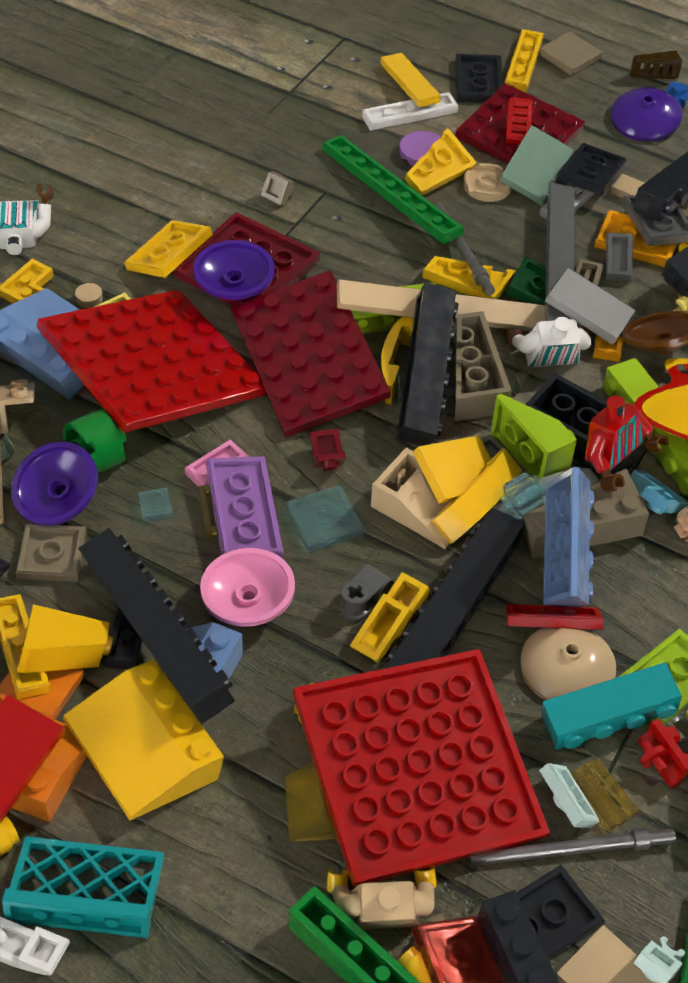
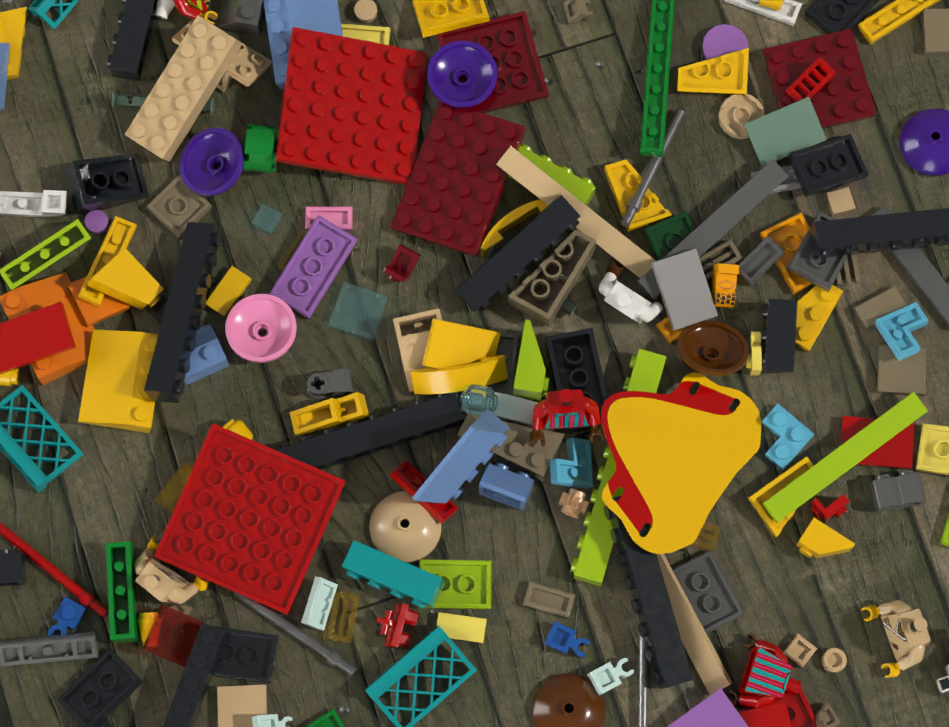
camera: 45 degrees right, 25 degrees up
none -> yellow tile [206,266,252,318]
none -> medium blue slope [479,463,534,511]
none -> light orange leg [712,263,739,308]

